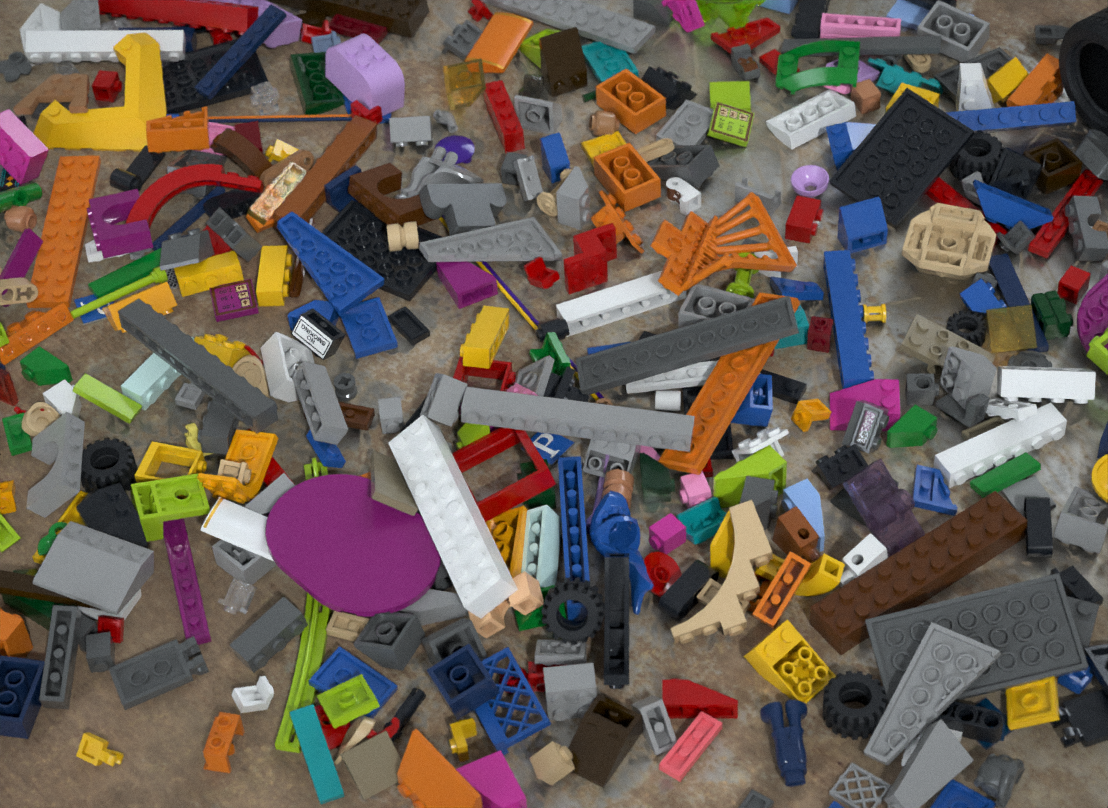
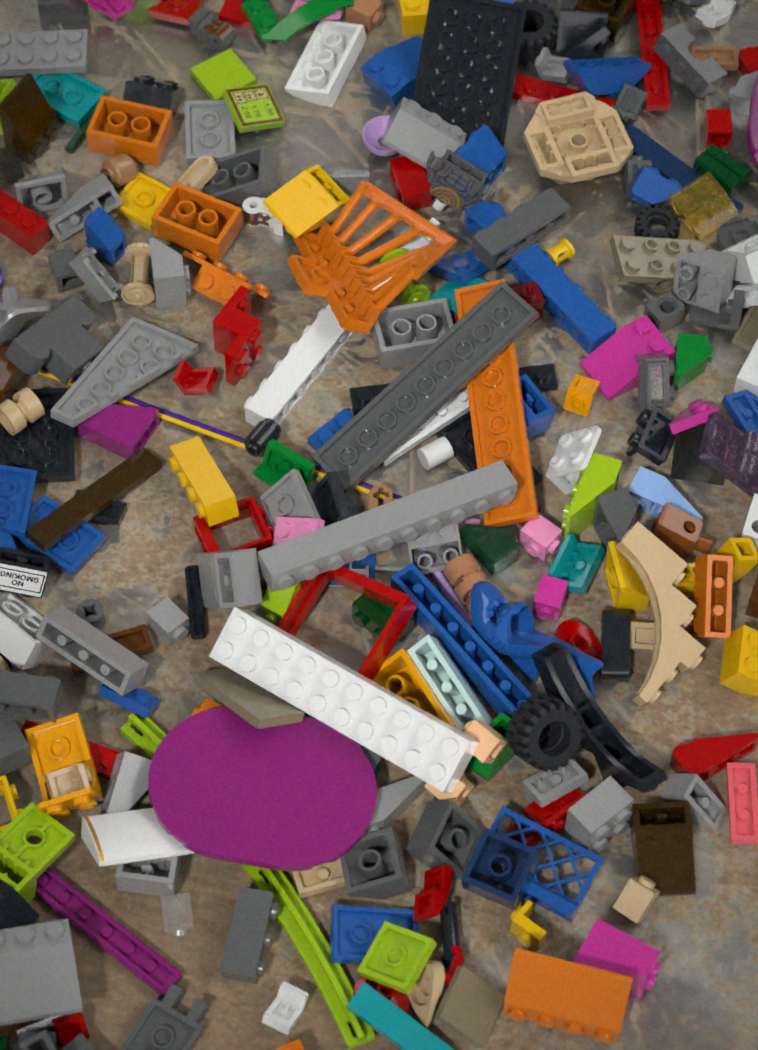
camera: 40 degrees left, 10 degrees up
none -> dark brown tile [26,447,162,552]
none -> light grey slope [47,173,123,243]
none -> yellow slope [262,164,350,239]
none -> light grey slope [382,97,466,168]
none -> red slope [413,864,453,923]
none -> dark grey torso [426,149,498,211]
none -> dark grey brick [472,188,571,271]
none -> dark pink wing [669,399,720,435]

